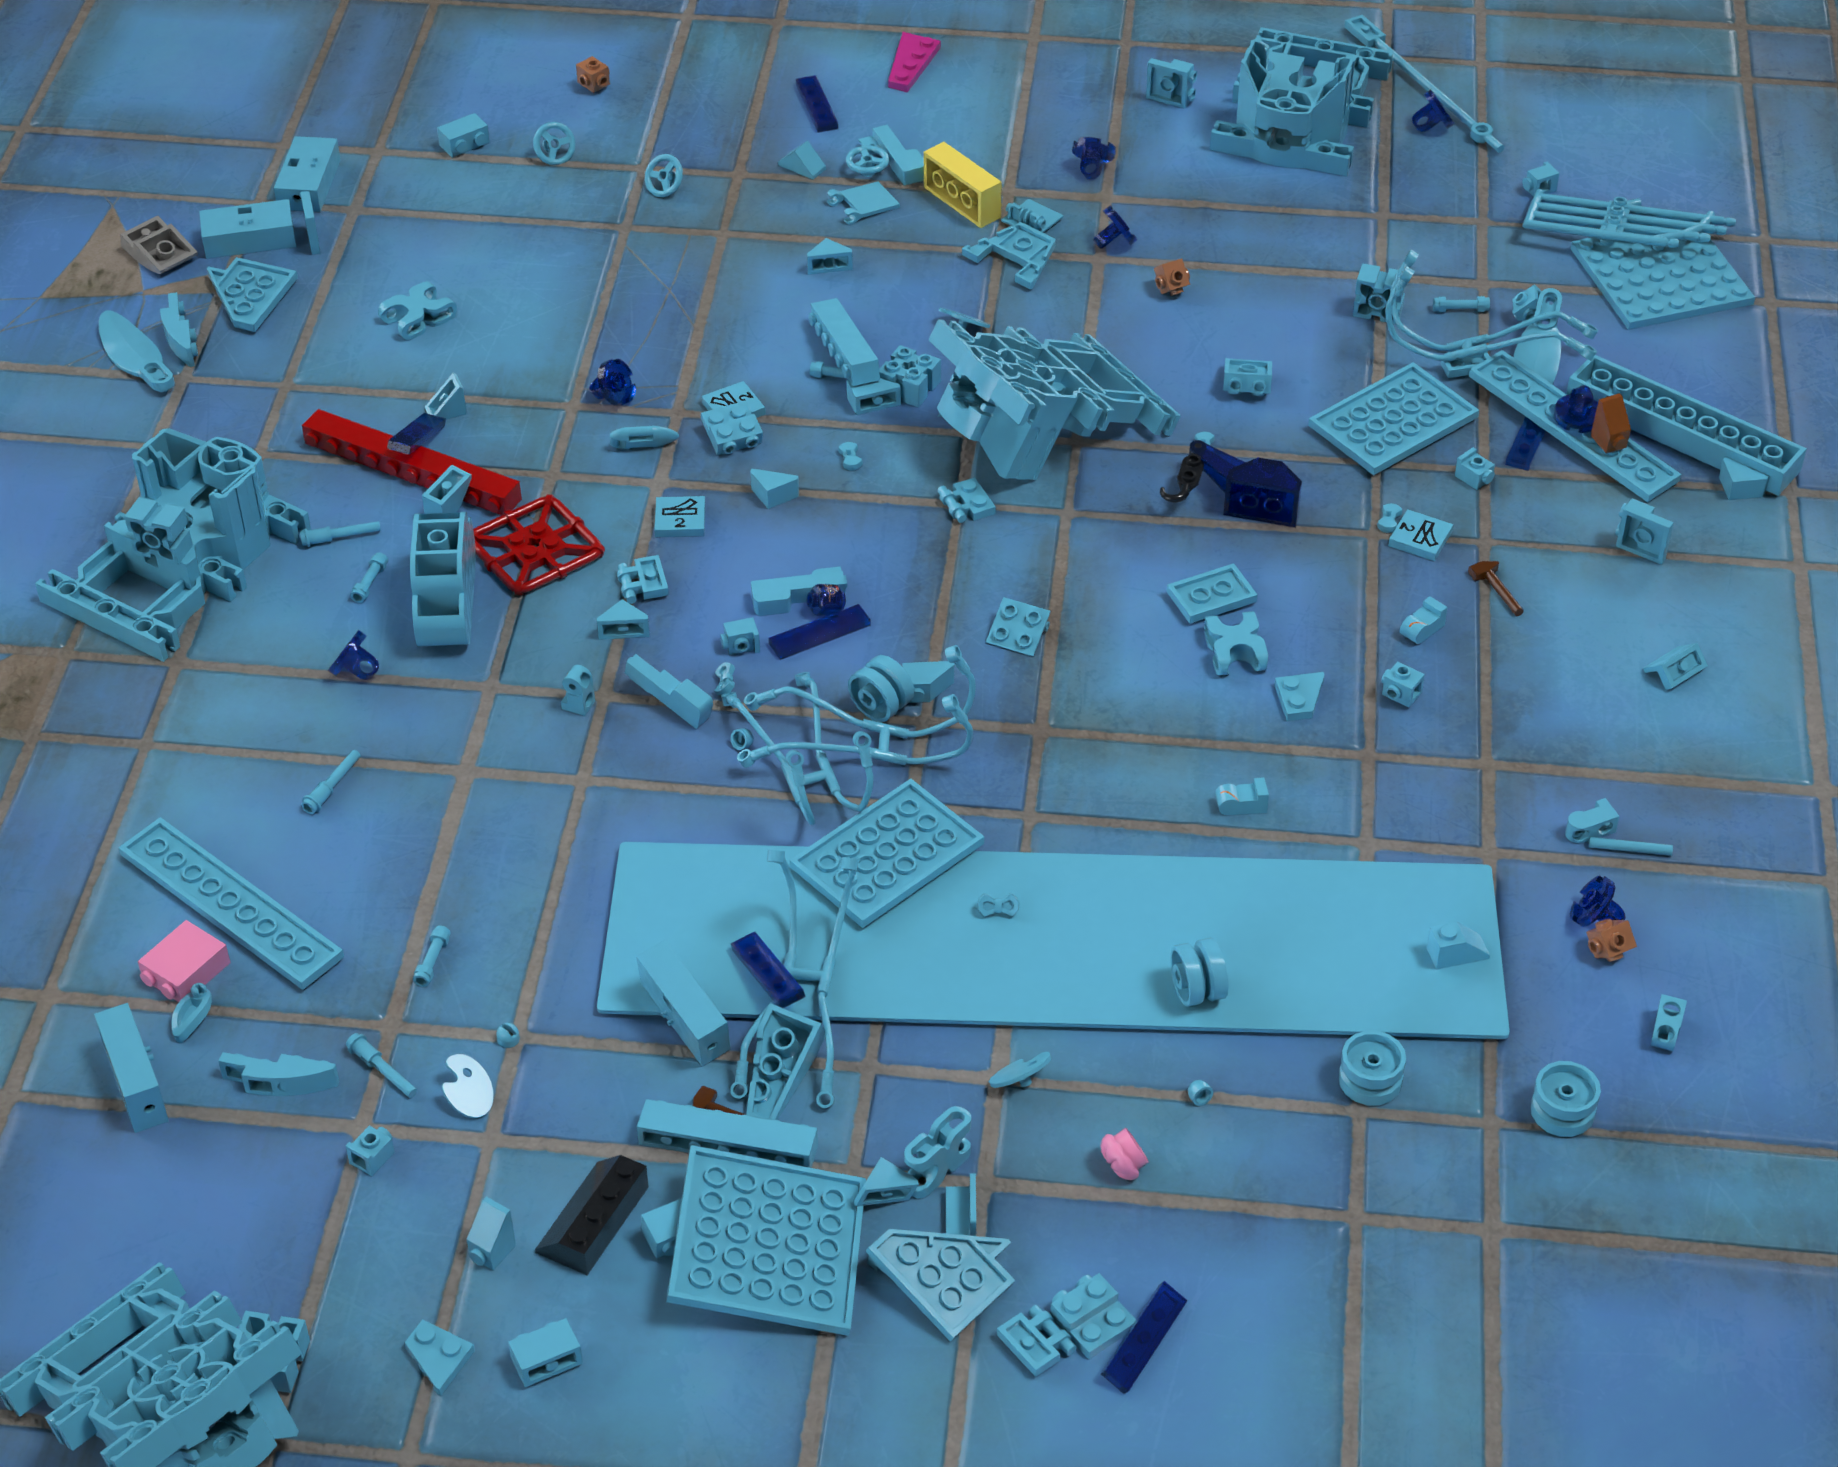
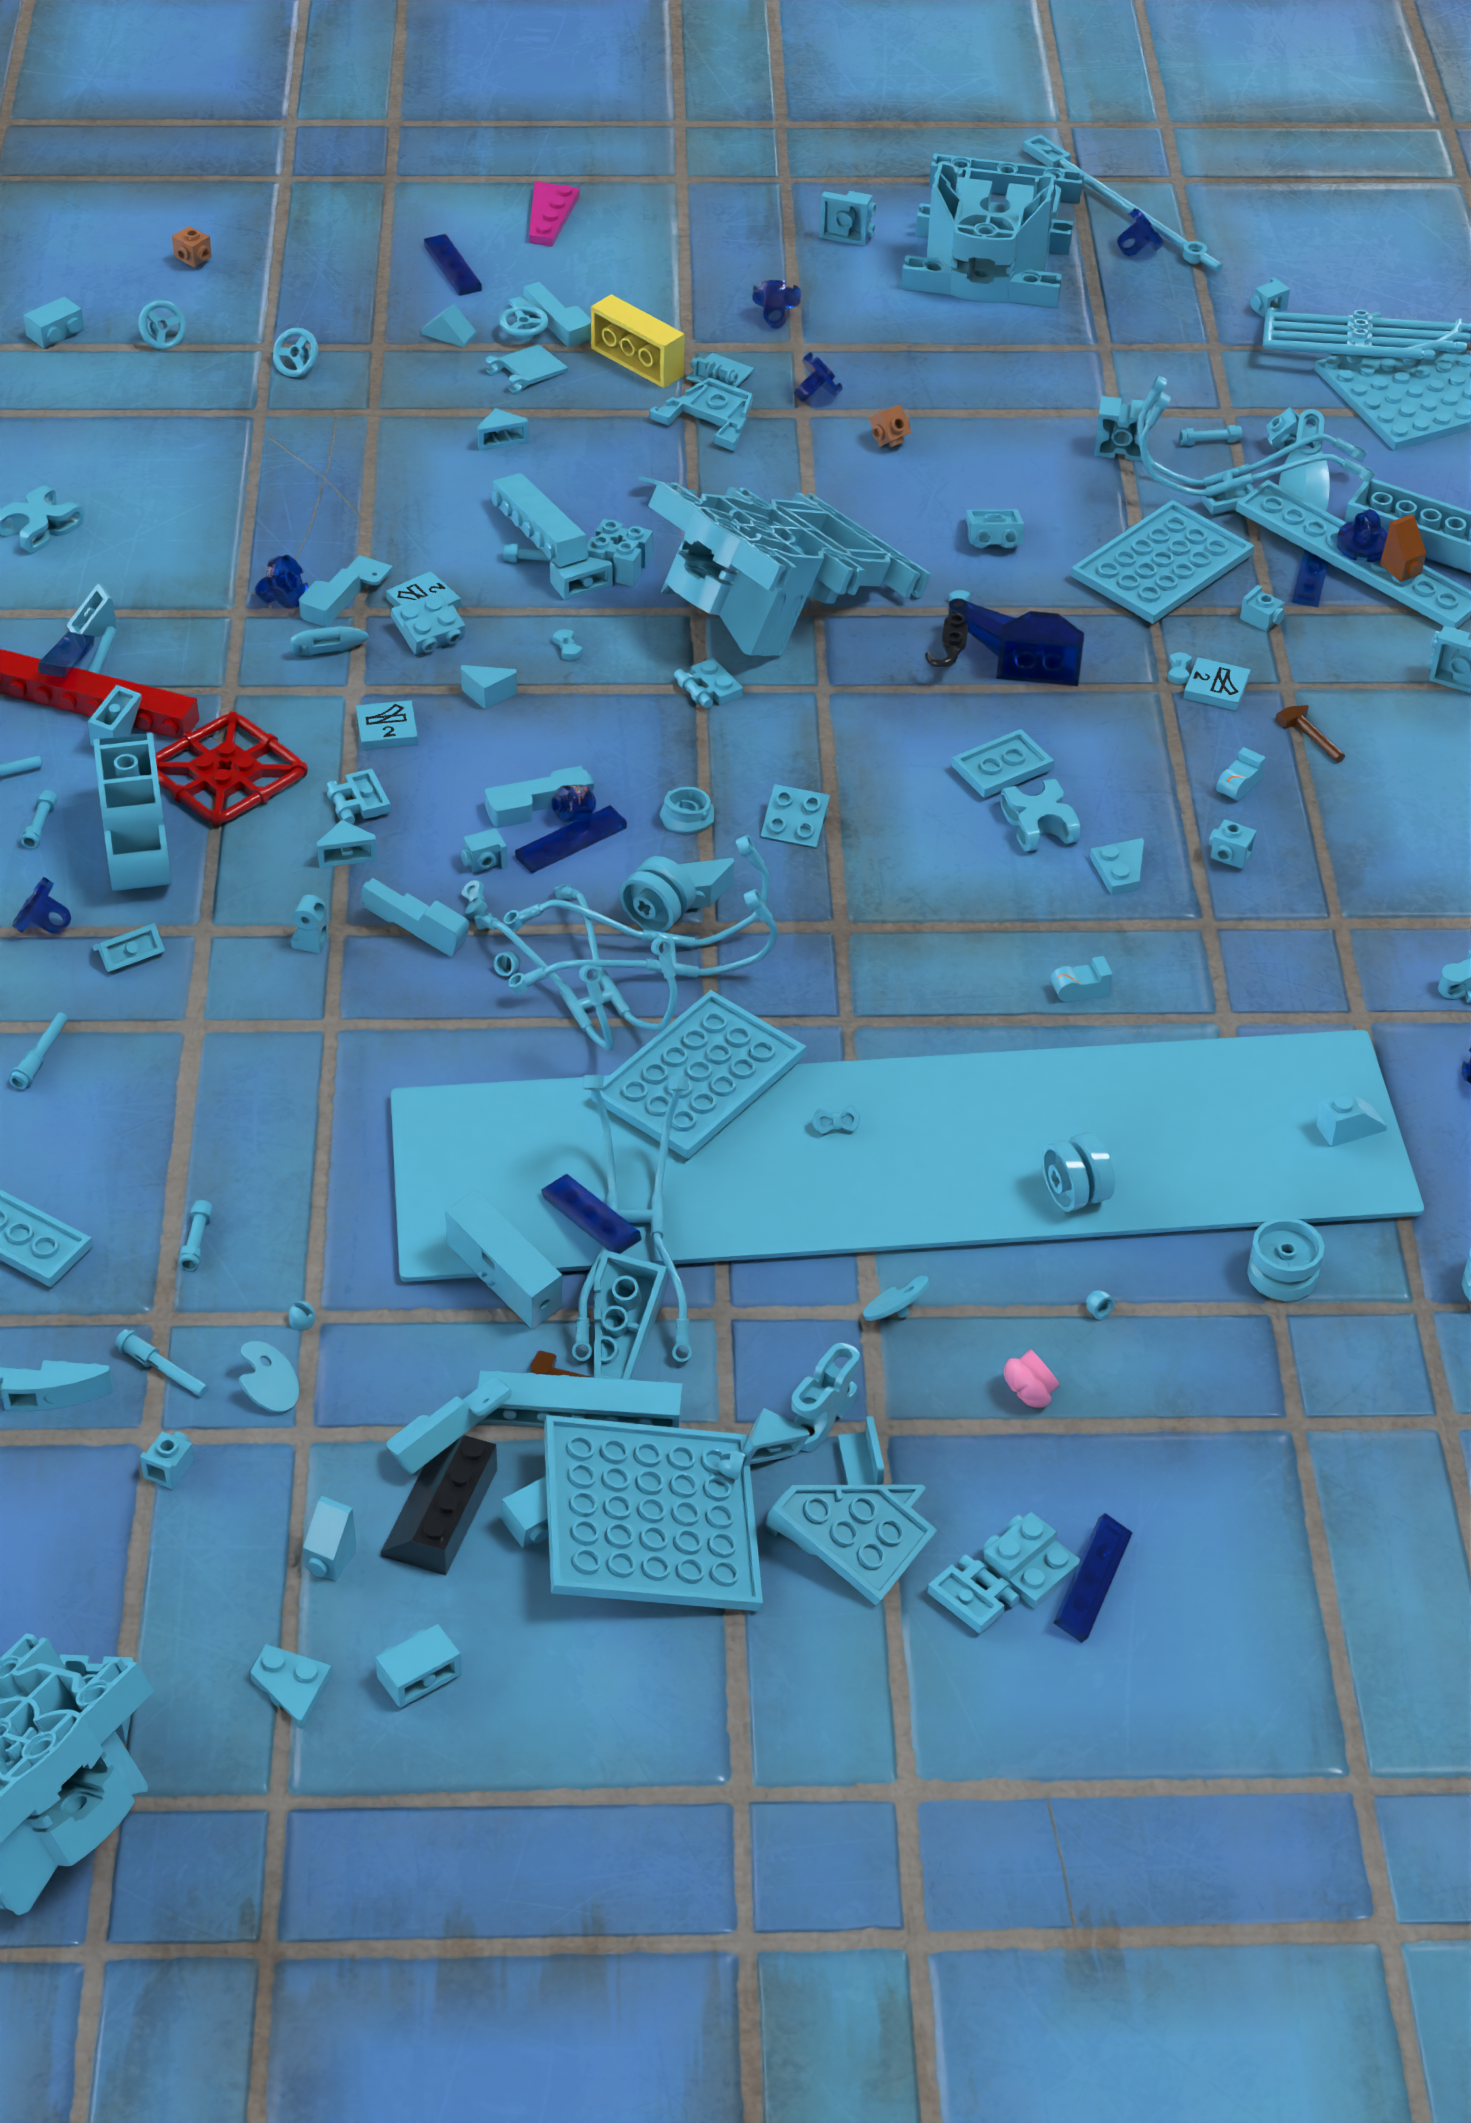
camera: 10 degrees left, 0 degrees up
none -> medium azure bar [88,626,116,674]
none -> medium azure panel [92,923,165,972]
none -> medium azure piece [299,555,393,627]
none -> medium azure piece [386,1377,513,1475]
none -> medium azure hat [660,787,714,835]
none -> medium azure hinge [718,1450,745,1480]

